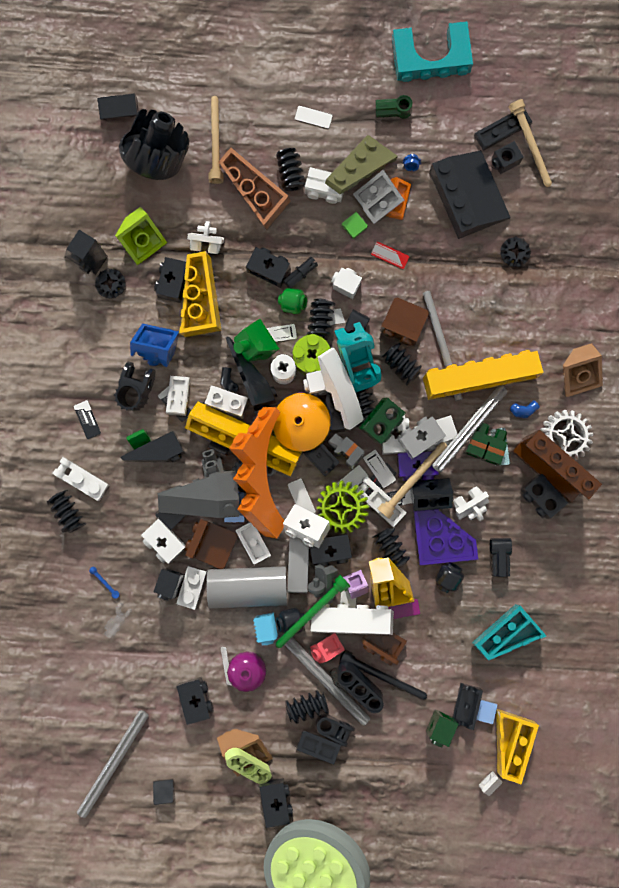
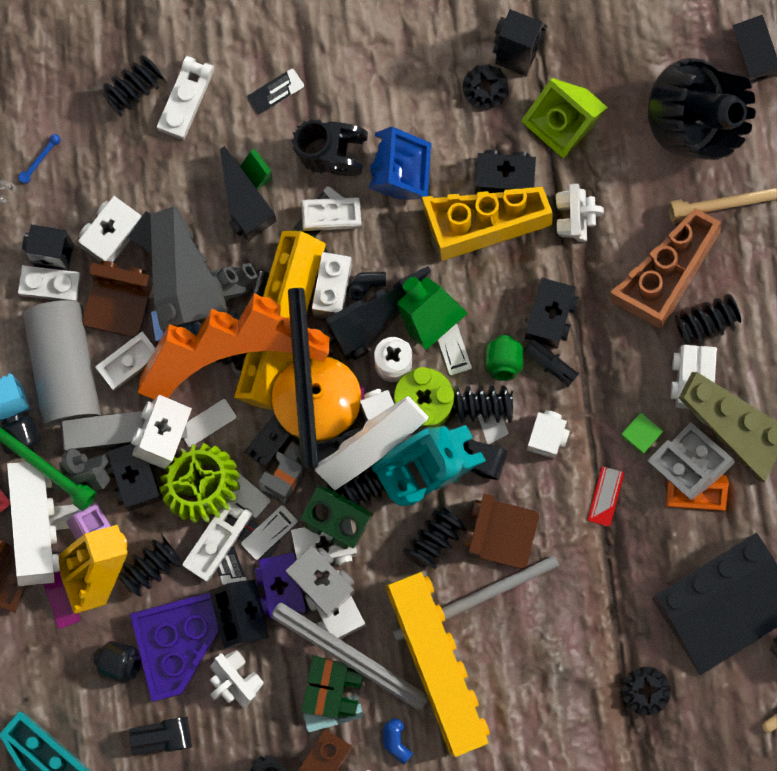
camera: 80 degrees right, 5 degrees down
tan piece [377,442,447,519] -> none
blue plate [403,154,421,171] -> none
none -> black axle [288,287,318,468]

